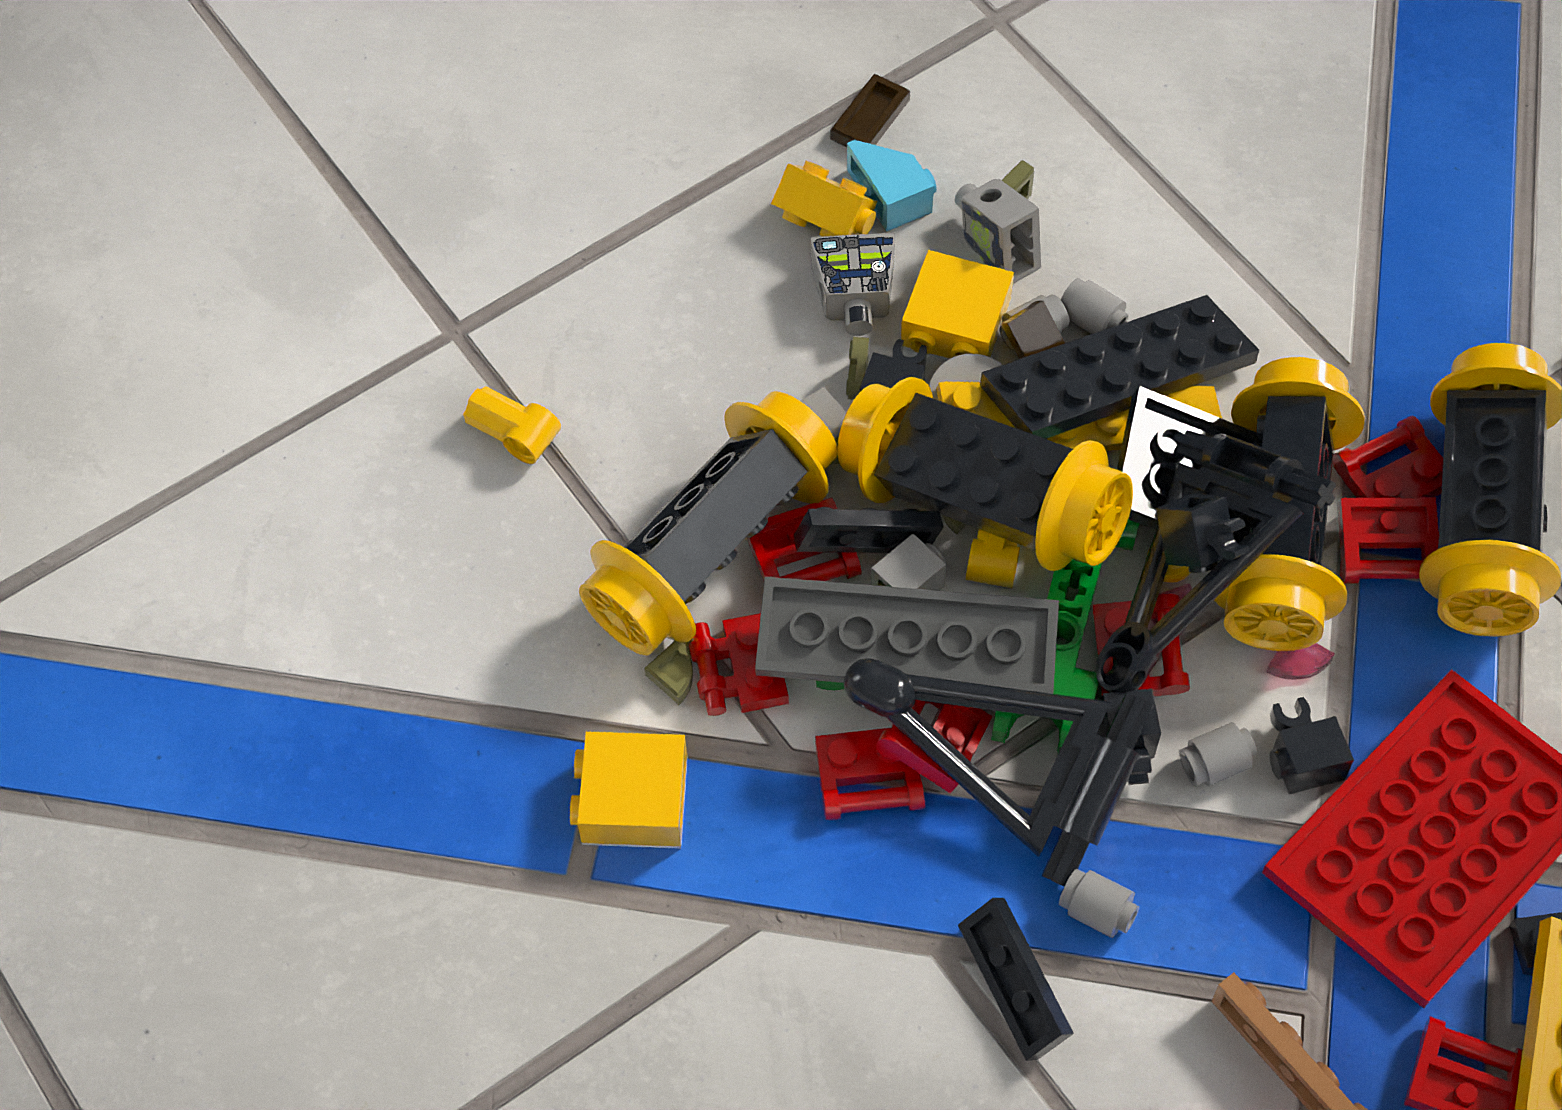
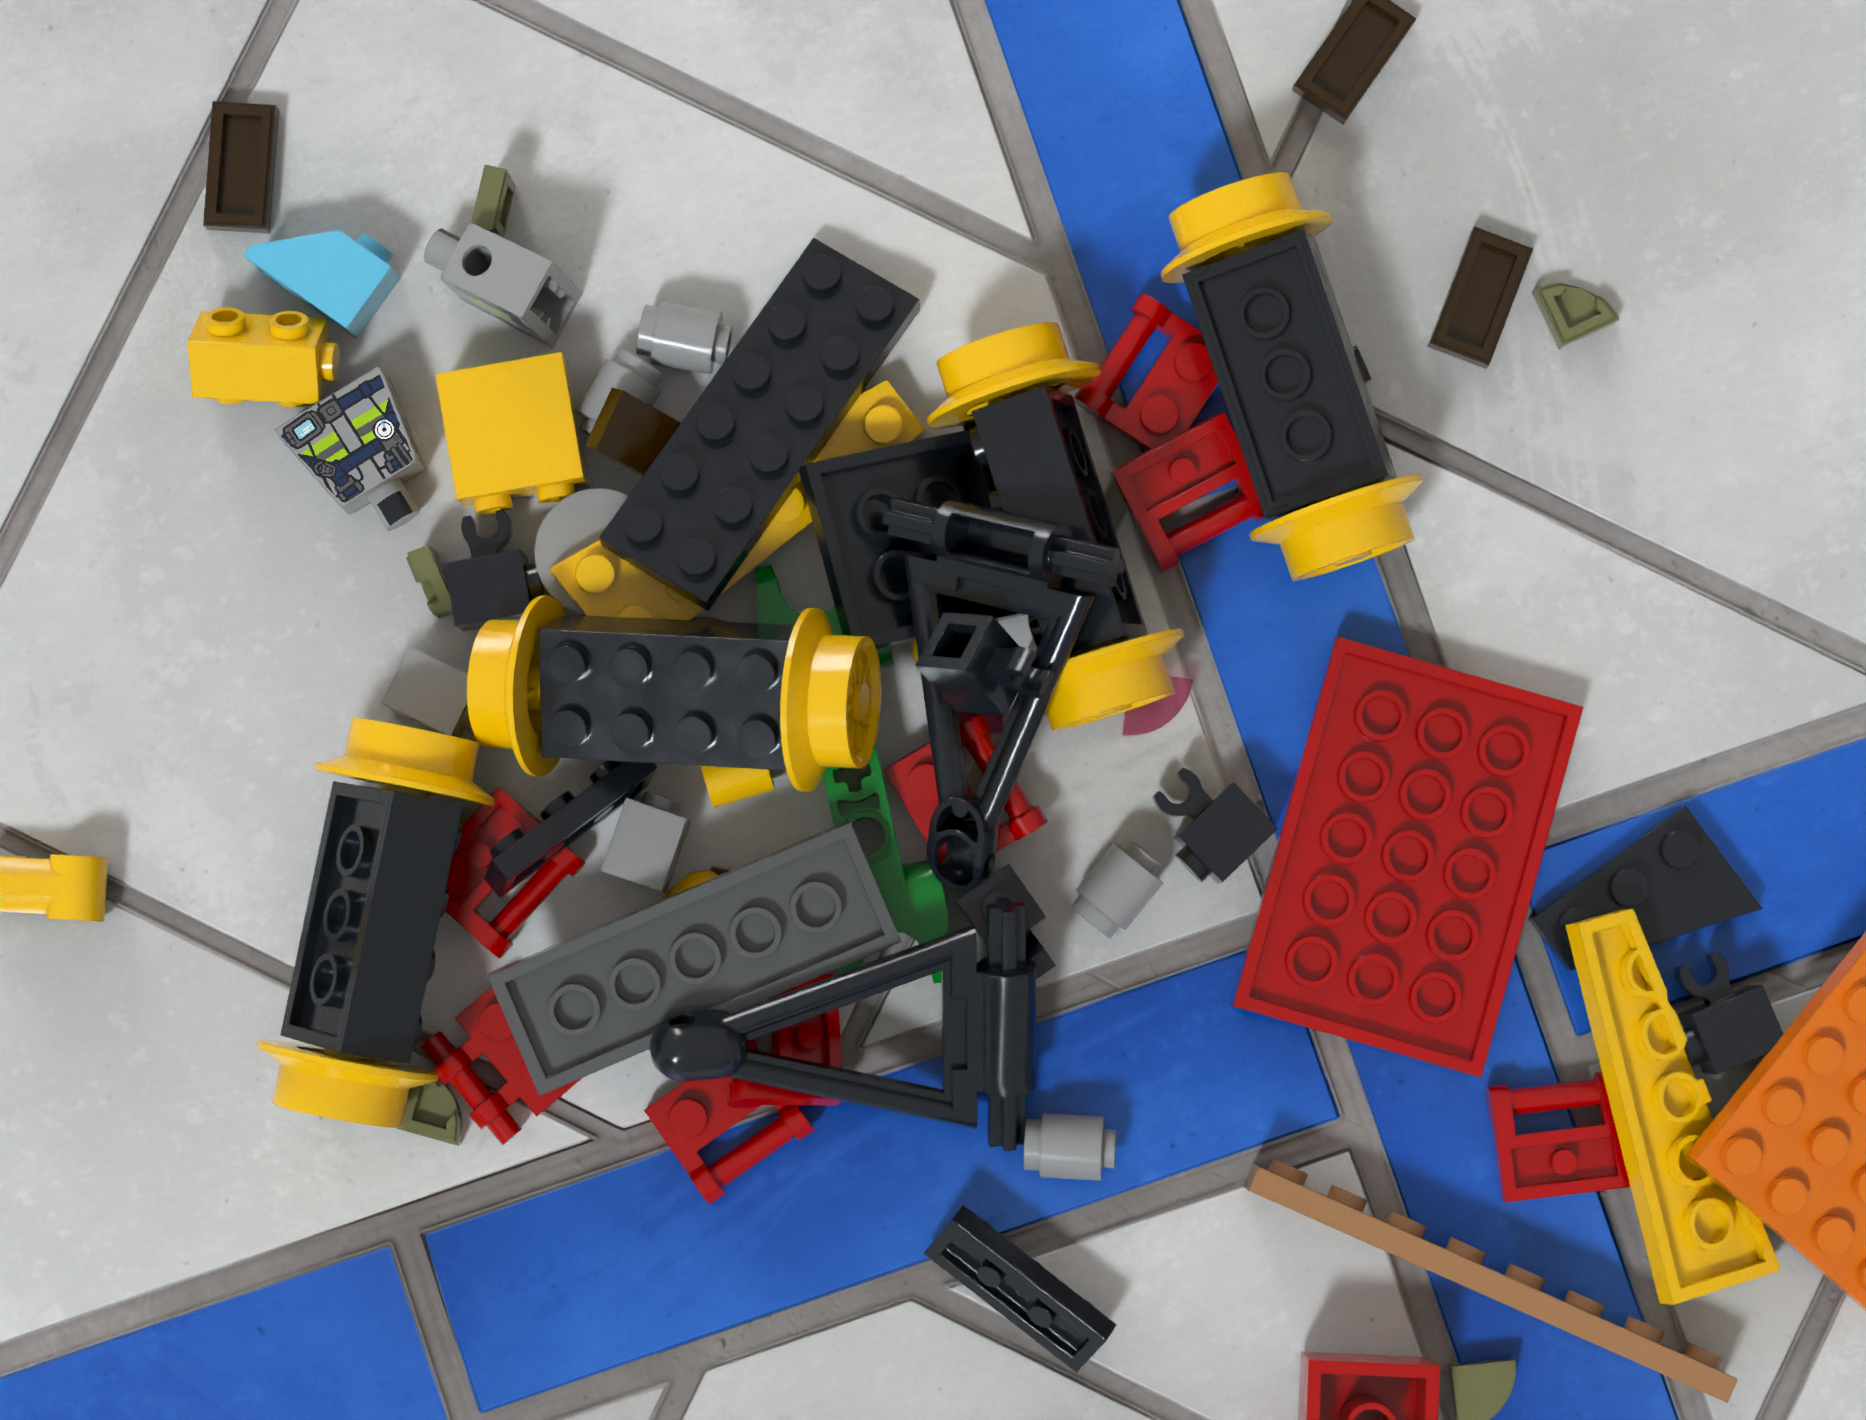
camera: 30 degrees left, 25 degrees up
yellow piece [570,731,688,848] -> none

